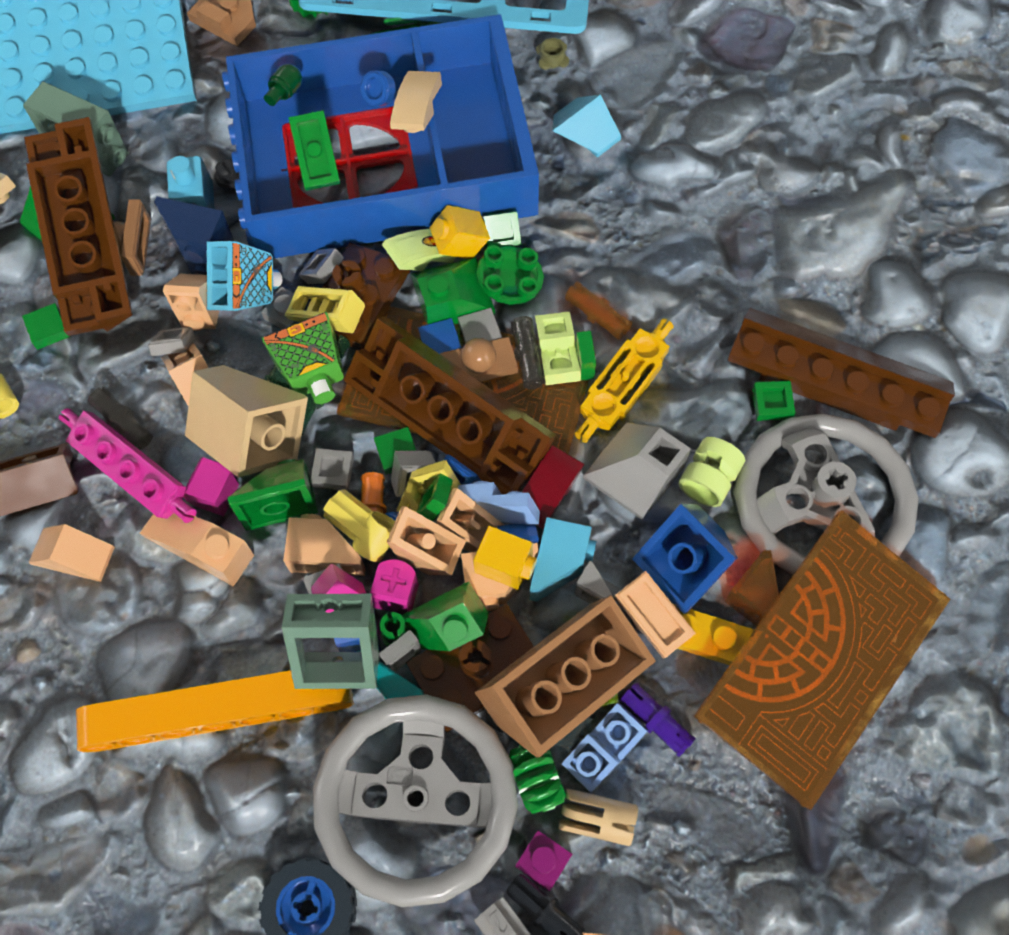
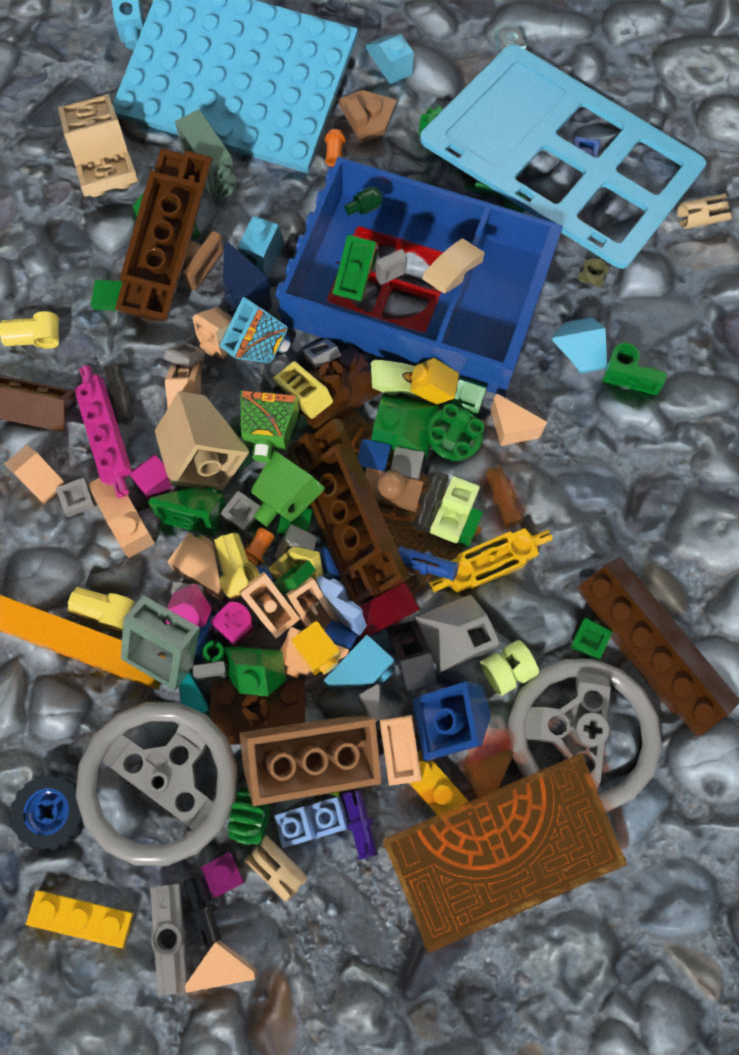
camera: 25 degrees right, 5 degrees up
blue tile [360,71,398,106] -> none
none -> light grey tile [56,477,96,517]
none -> light yellow piece [67,587,135,632]
none -> bright green torso [252,450,325,527]
none -> orange pin [325,129,346,167]
none -> light grey tile [376,249,407,285]
none -> black slope [386,620,437,692]
none -> blue pin [398,546,459,581]
none -> light nougat slope [490,394,547,446]
none -> green plate [602,343,667,395]

